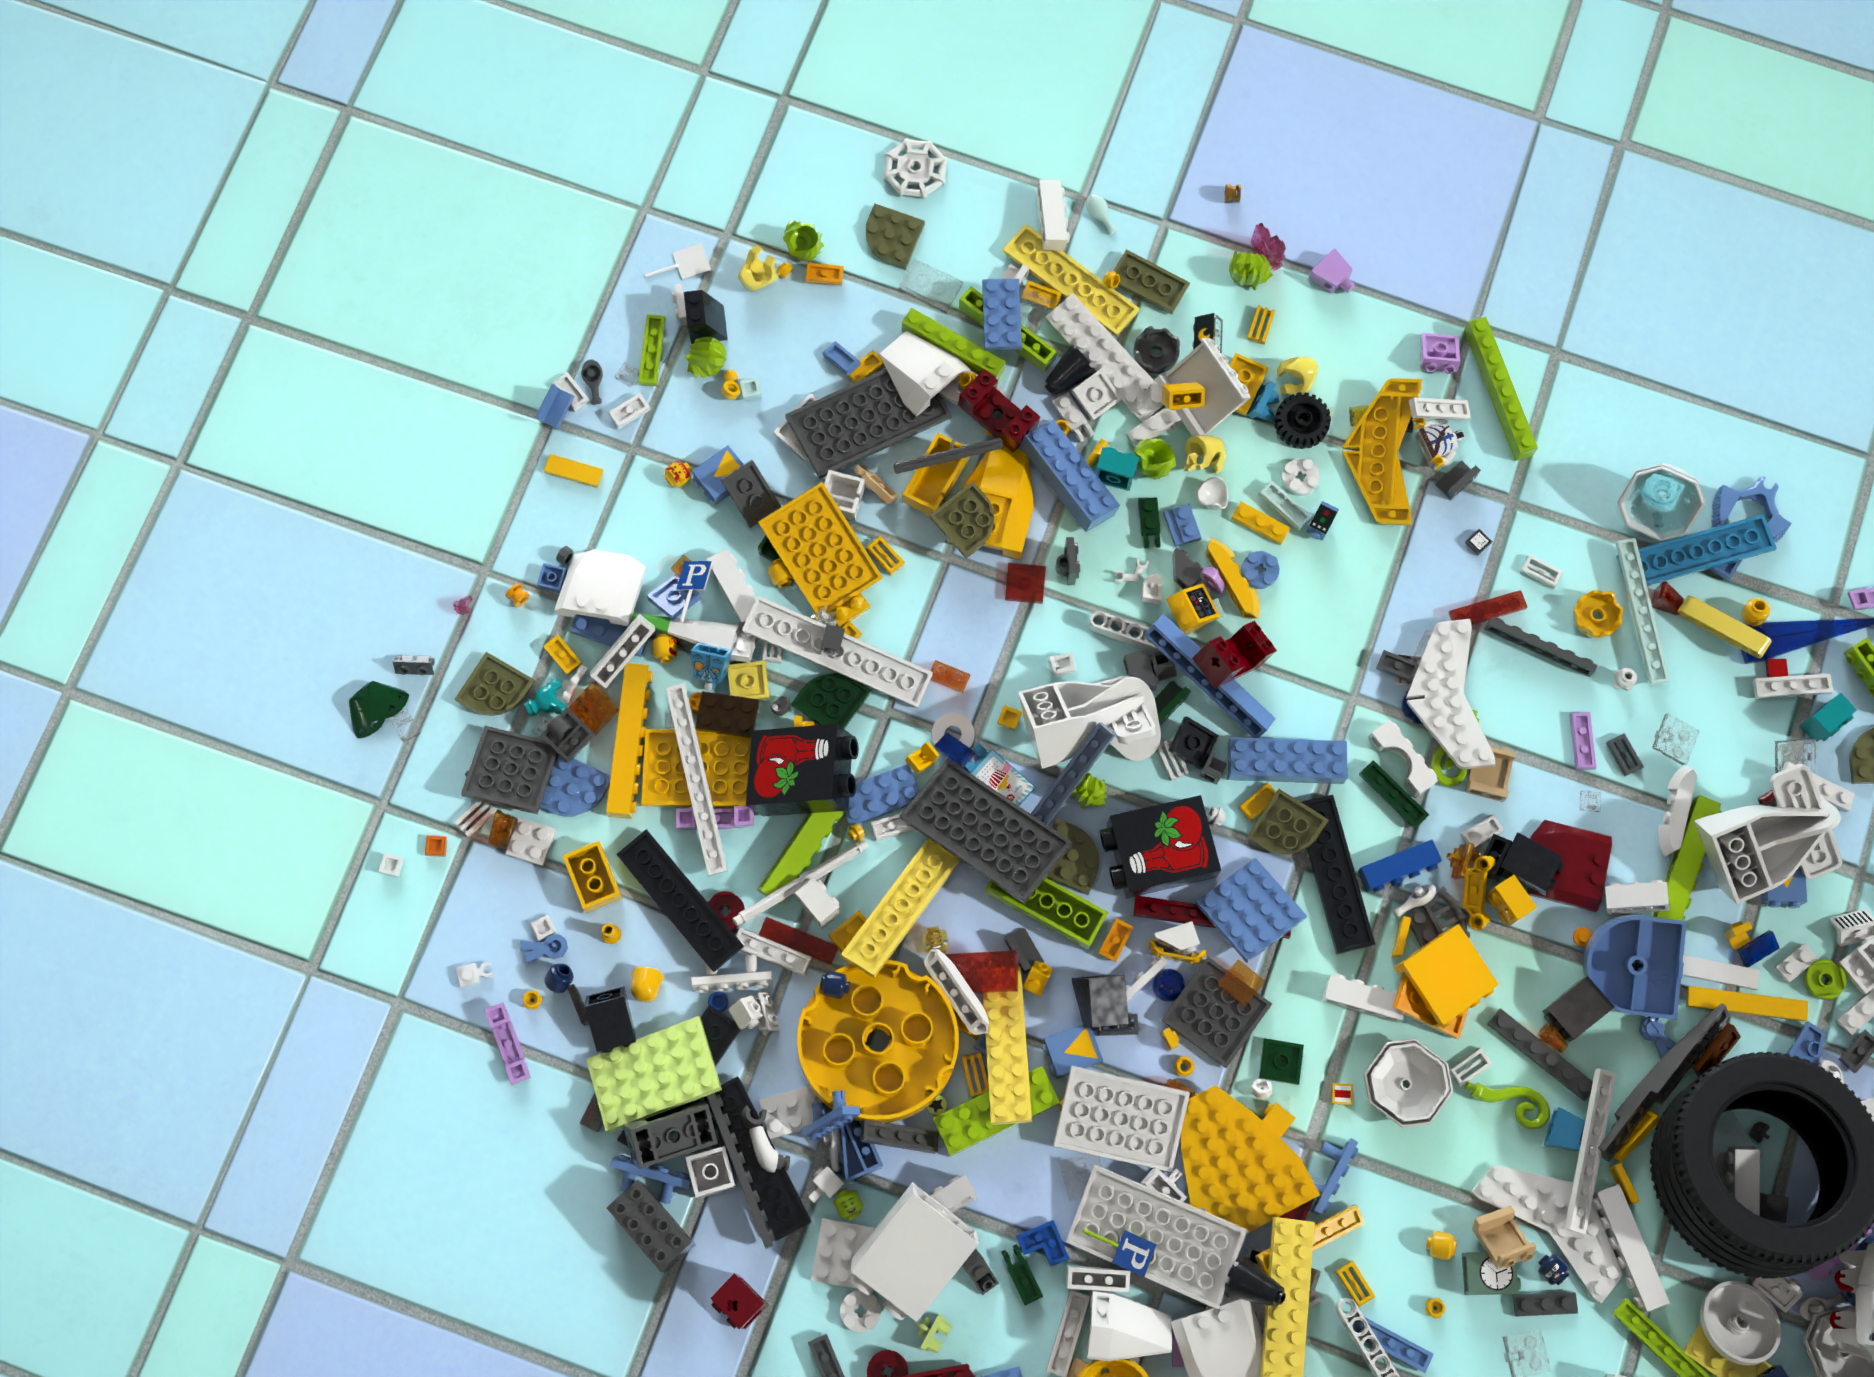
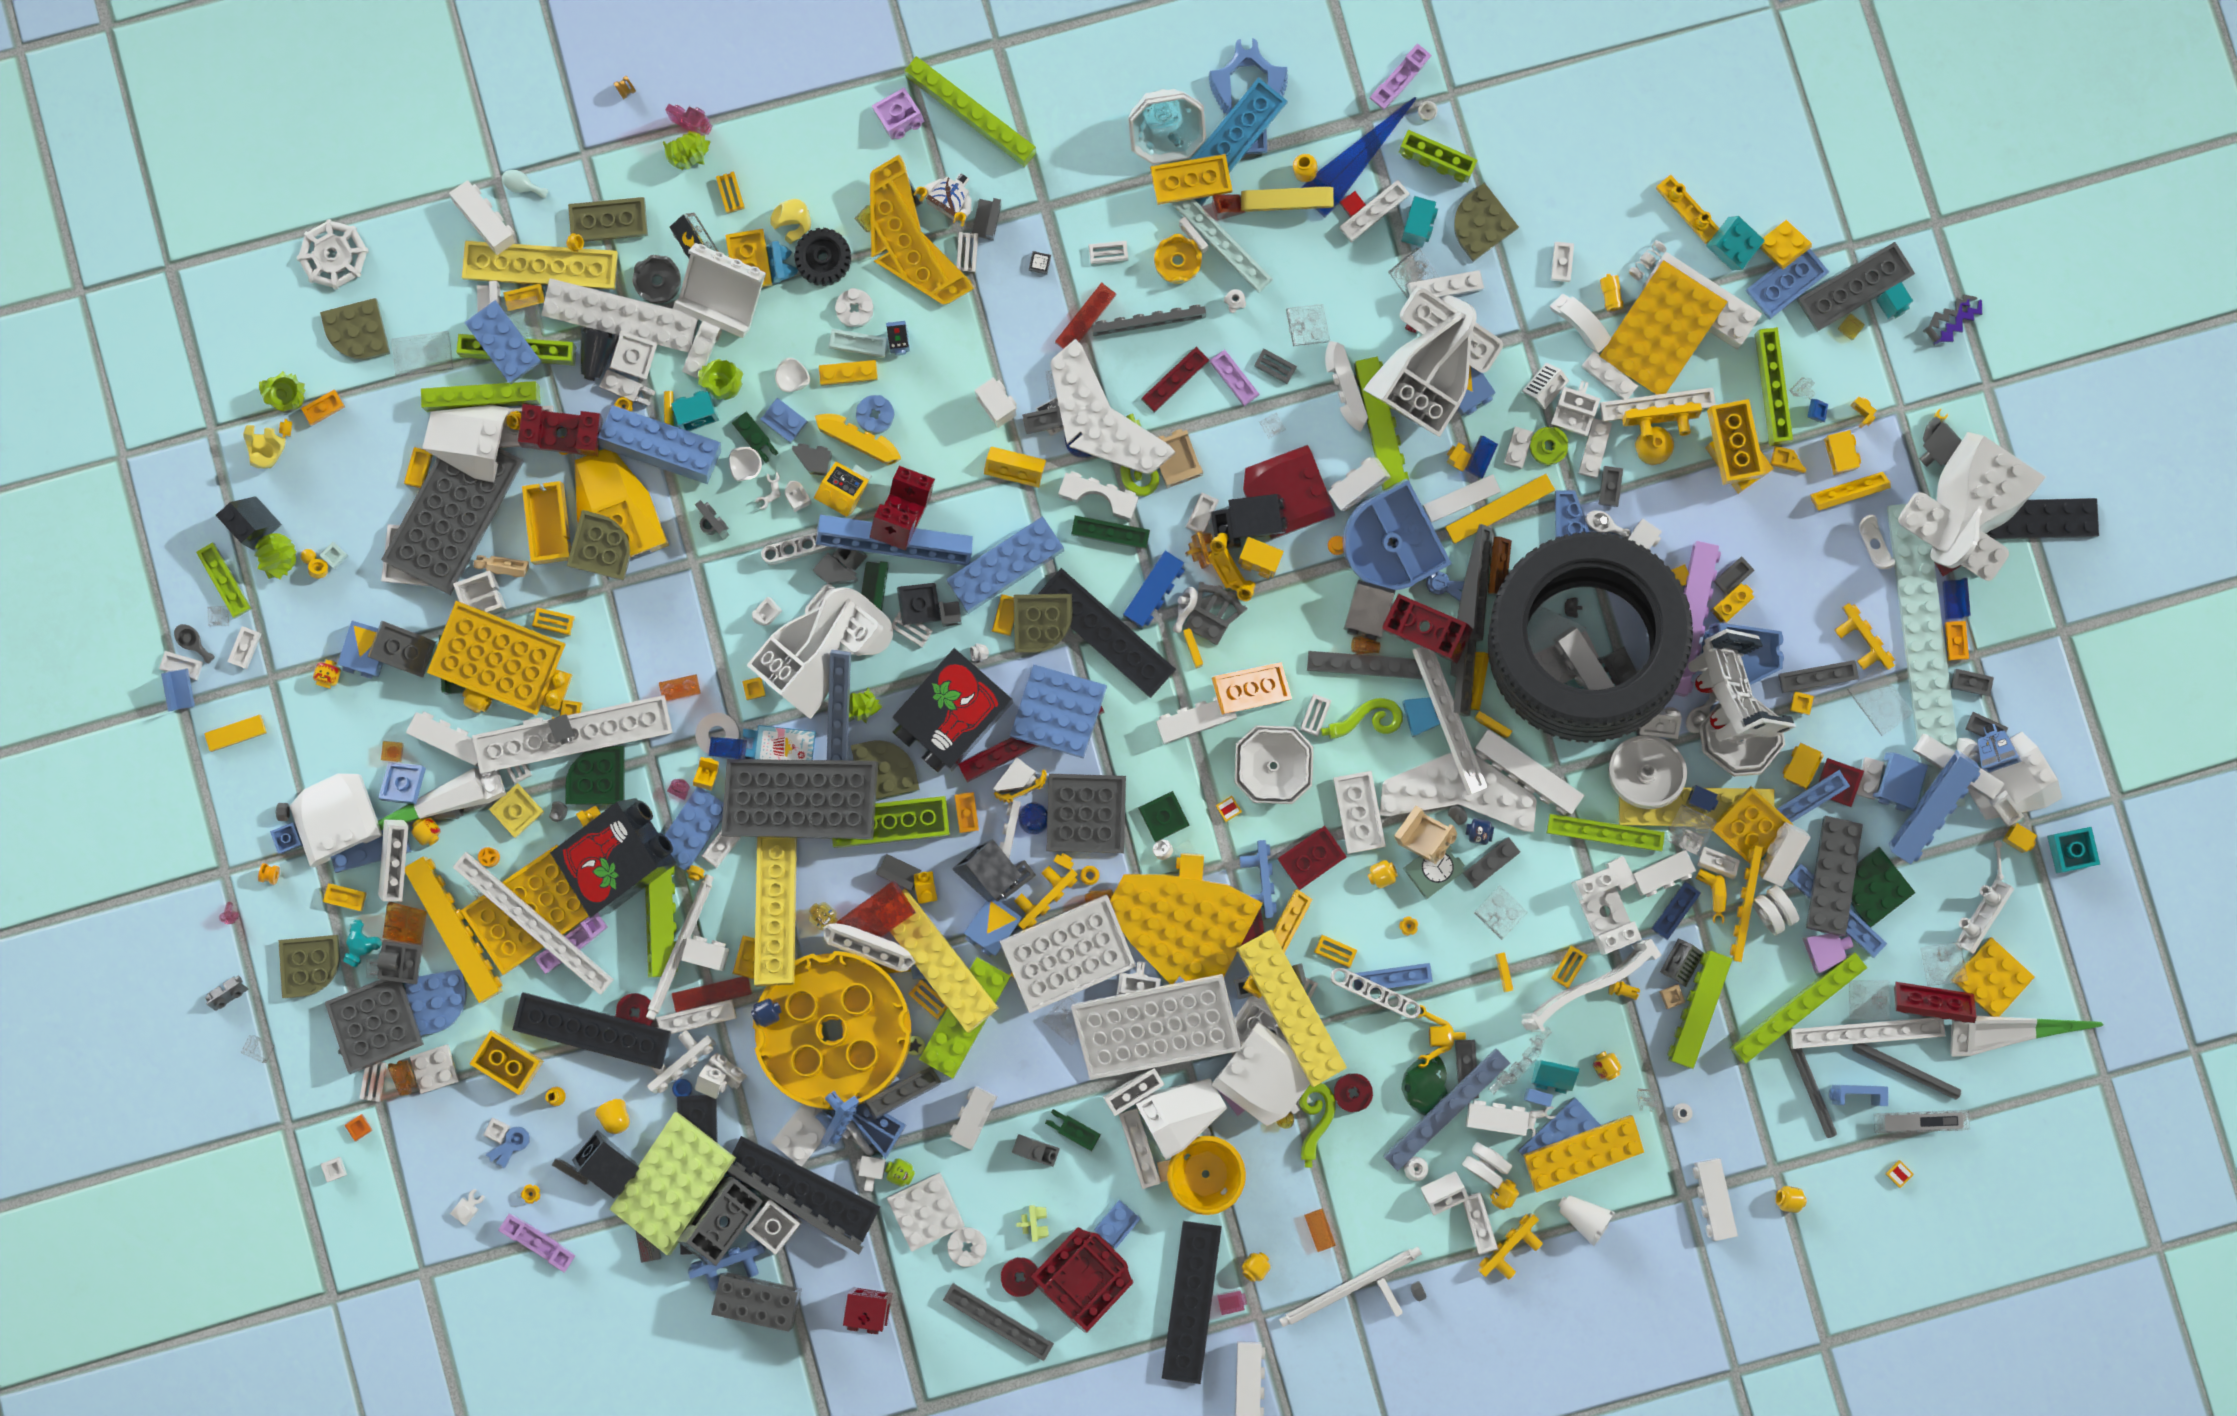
camera: 35 degrees left, 10 degrees up
dark green piece [349,681,409,738] -> none
dark blue head [544,964,574,993] -> none
white arm [561,665,588,703] -> none
white piece [644,243,711,280] -> none
white plate [672,284,687,326] -> none
blue piece [676,561,713,622] -> none
dark azure torso [691,642,732,690] -> none
dark brown plate [695,691,760,738] -> none
white piece [740,1105,790,1173] -> none
clear tile [811,606,837,626] -> none
medium blue tile [822,341,861,376] -> none
white brick [851,1182,979,1322] -> none
dark grey axle [893,438,1003,474] -> none
clear red plate [1005,563,1046,604] -> none
blue plate [1016,1220,1070,1267] -> none
blue piece [1082,1229,1157,1277] -> none
yellow brick [1162,382,1205,410] -> none
light yellow piece [1183,435,1226,474] -> none
lavender plate [1200,567,1226,595] -> none
clear orange piece [1218,959,1265,1007] -> none
black cone [1225,1257,1286,1307] -> none
lavender torso [1308,248,1355,293] -> none
yellow panel [1393,924,1499,1029] -> none
white plate [1409,398,1471,420] -> none
none -> clear pink plate [667,779,690,800]
none -> white helmet [729,447,762,481]
none -> white tile [957,232,978,272]
none -> white brick [975,377,1017,428]
none -> yellow panel [984,447,1046,488]
none -> yellow plate [1014,866,1078,930]
none -> dark red tile [1141,346,1209,413]
none -> yellow plate [1150,154,1233,205]
none -> white tile [1179,216,1208,254]
none -> dark red plate [1277,825,1347,890]
none -> white plate [1333,771,1386,854]
none -> dark red plate [1382,594,1473,664]
none -> dark grey piece [1448,806,1468,825]

